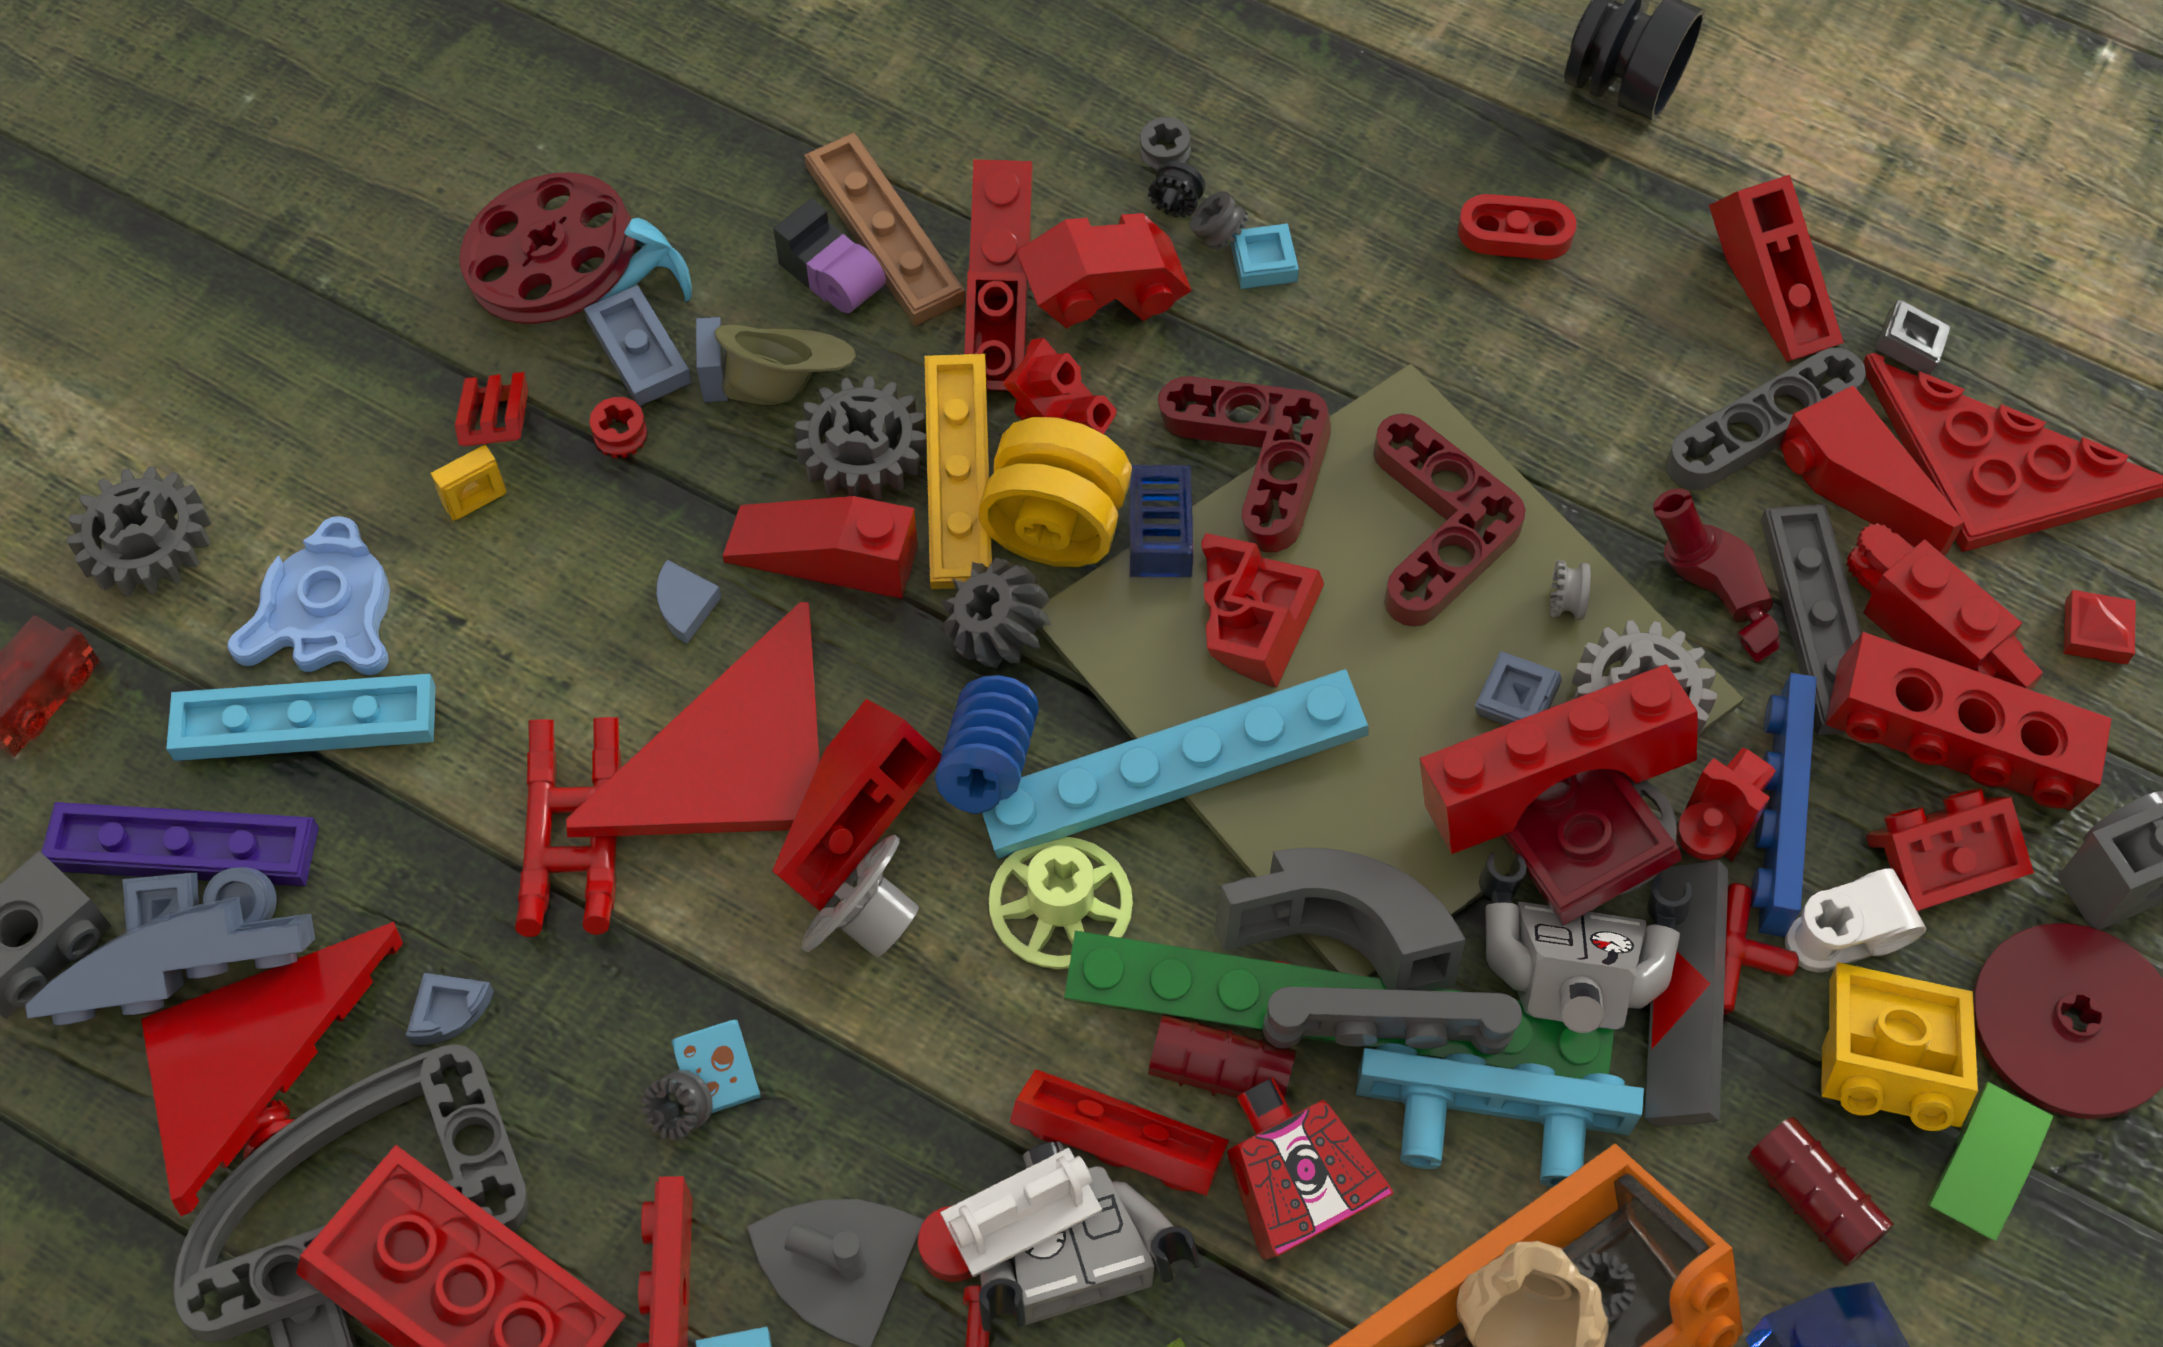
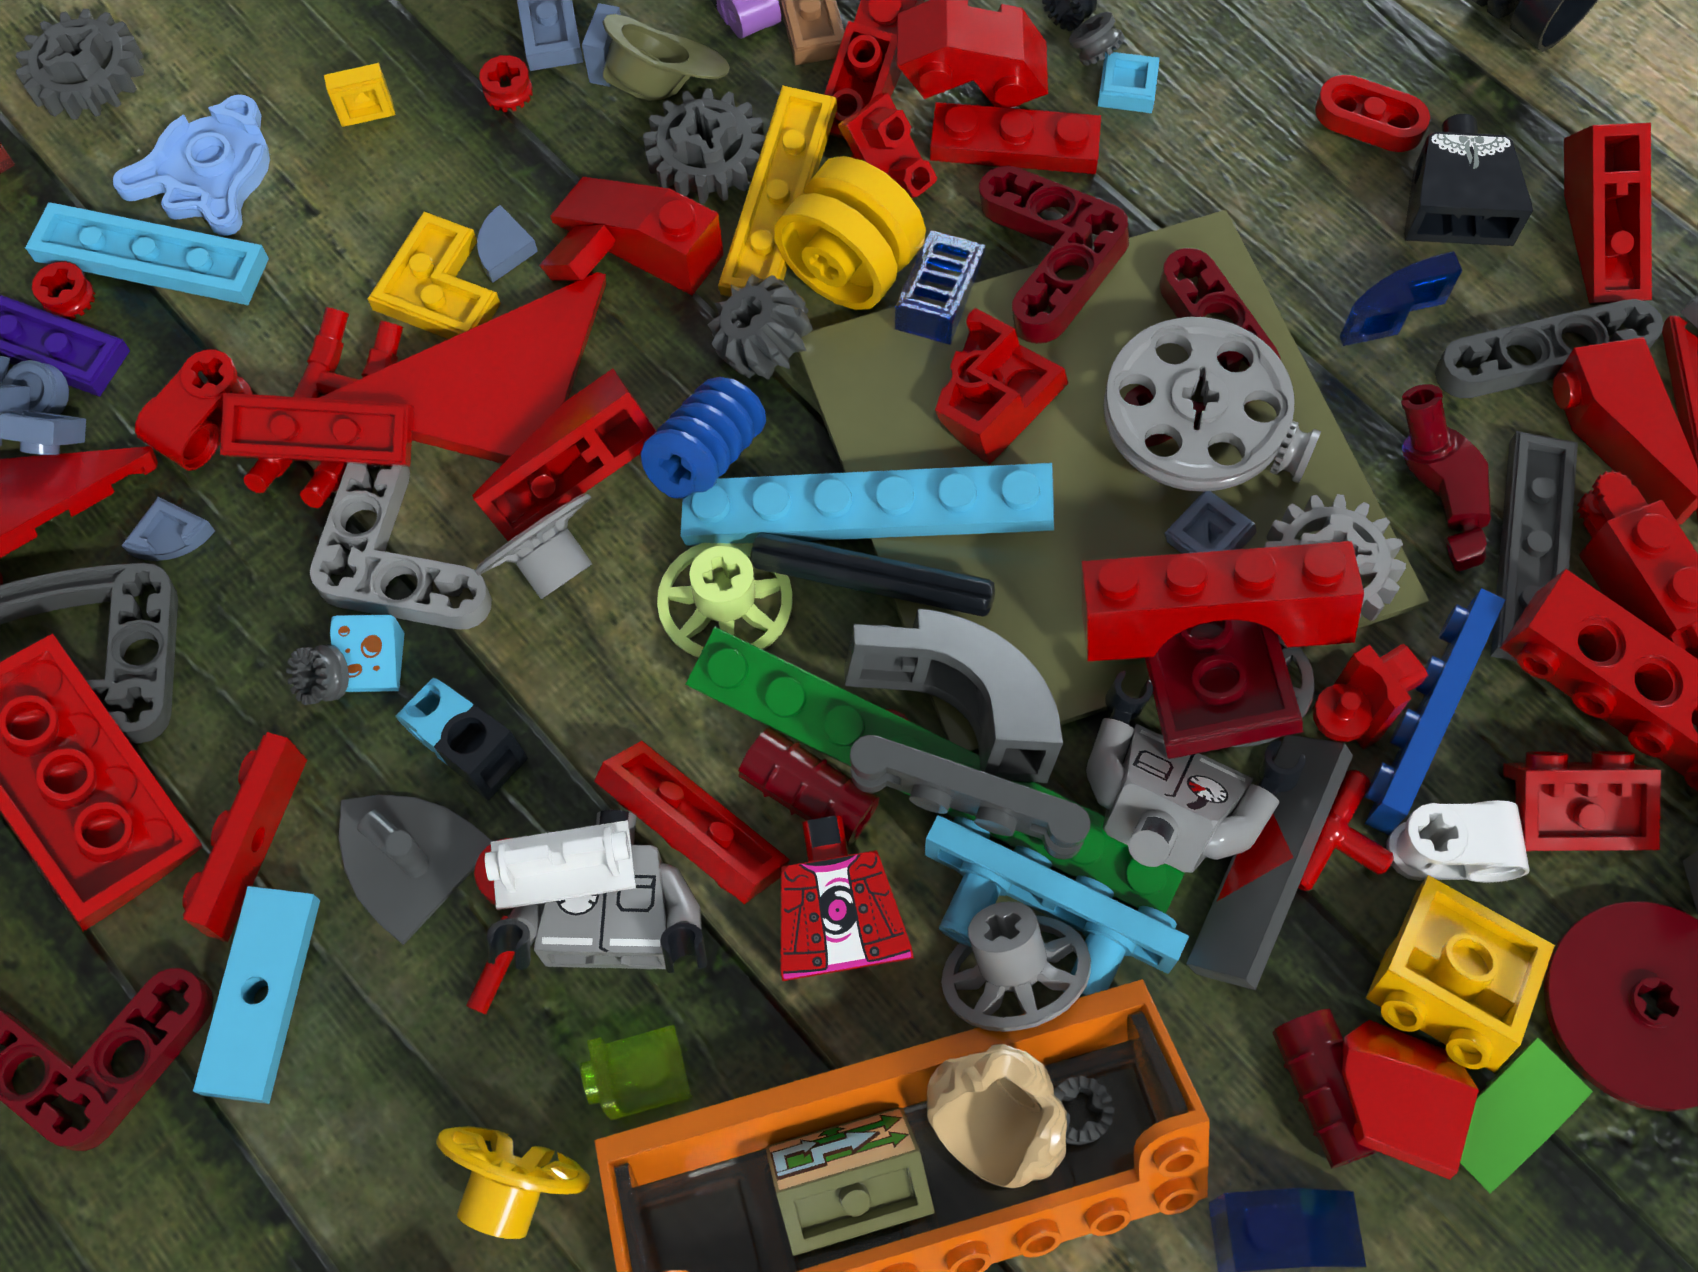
camera: 20 degrees right, 5 degrees up
red tile [455,372,528,447] -> none
none -> red bush [32,261,95,321]
none -> red piece [135,349,253,471]
none -> red tile [220,393,414,467]
none -> light grey beam [310,463,492,629]
none -> yellow tile [368,212,501,339]
none -> black leg [396,677,528,801]
none -> red tile [539,225,616,281]
none -> black axle [751,533,995,617]
none -> red plate [930,102,1101,174]
none -> light grey wheel [941,901,1091,1032]
none -> light grey wedge [1104,317,1294,491]
none -> clear blue slope [1339,251,1463,346]
none -> red slope [1342,1020,1479,1180]
none -> black torso [1404,114,1533,246]

